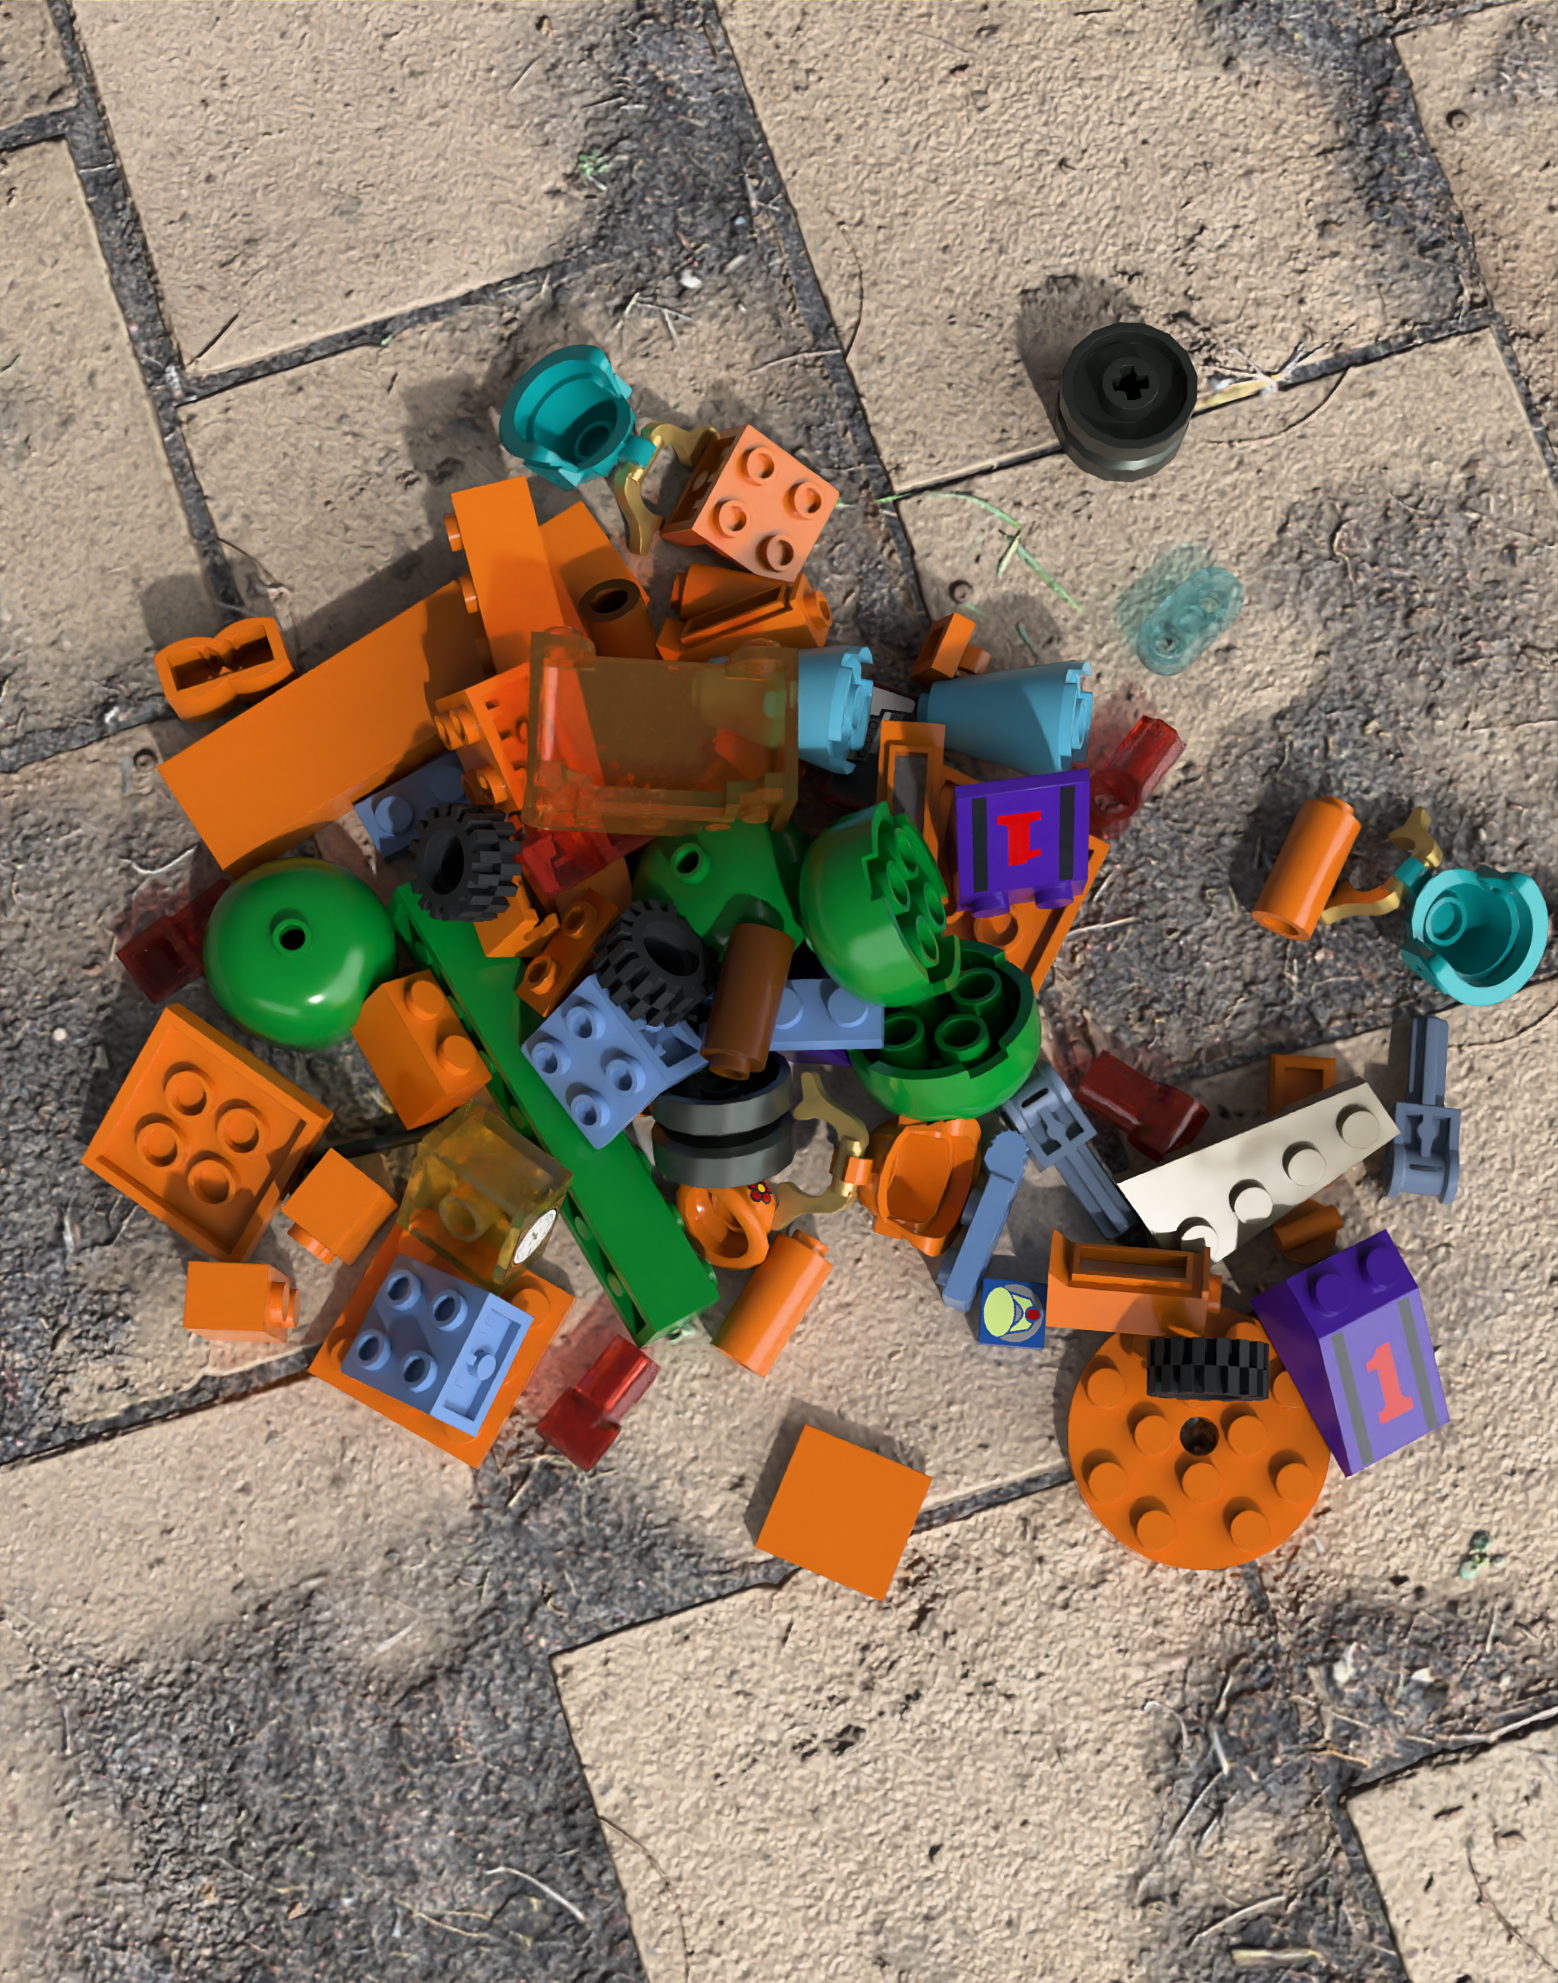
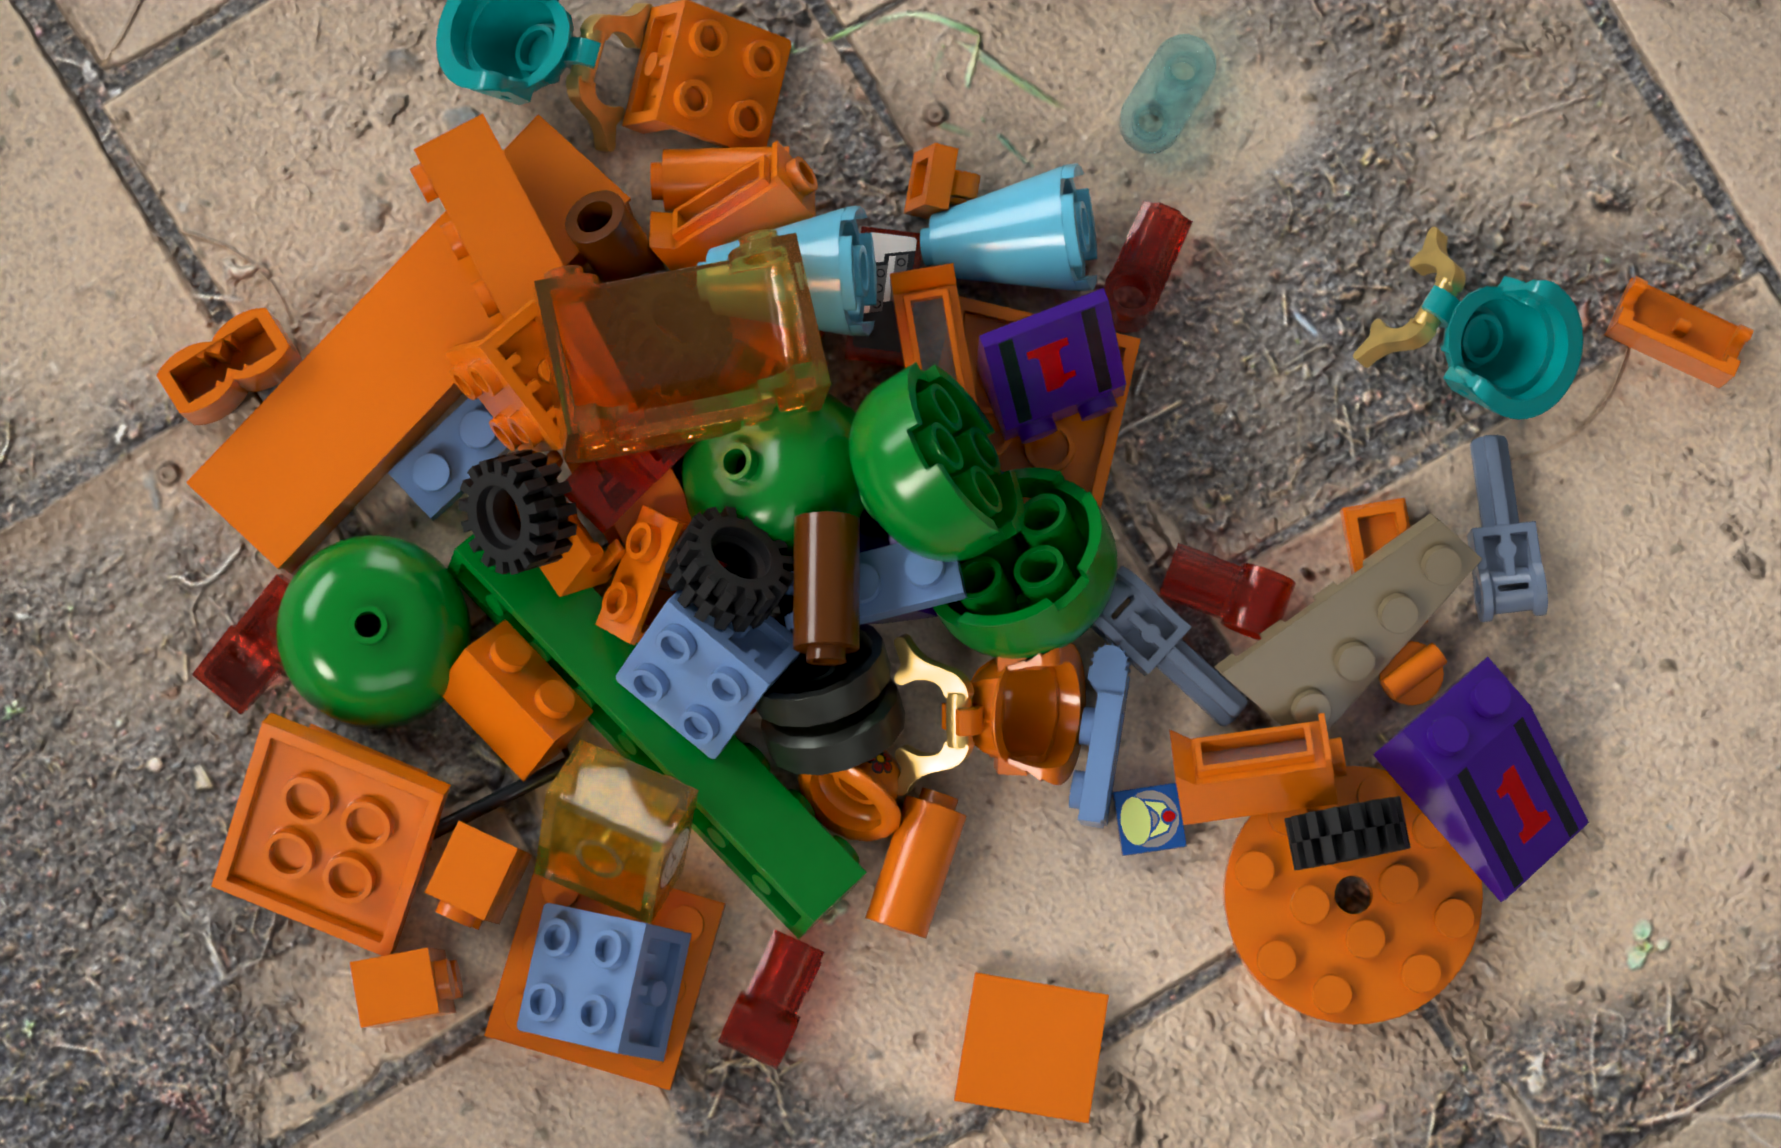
camera: 10 degrees left, 5 degrees up
orange brick [1251,795,1361,941] -> none

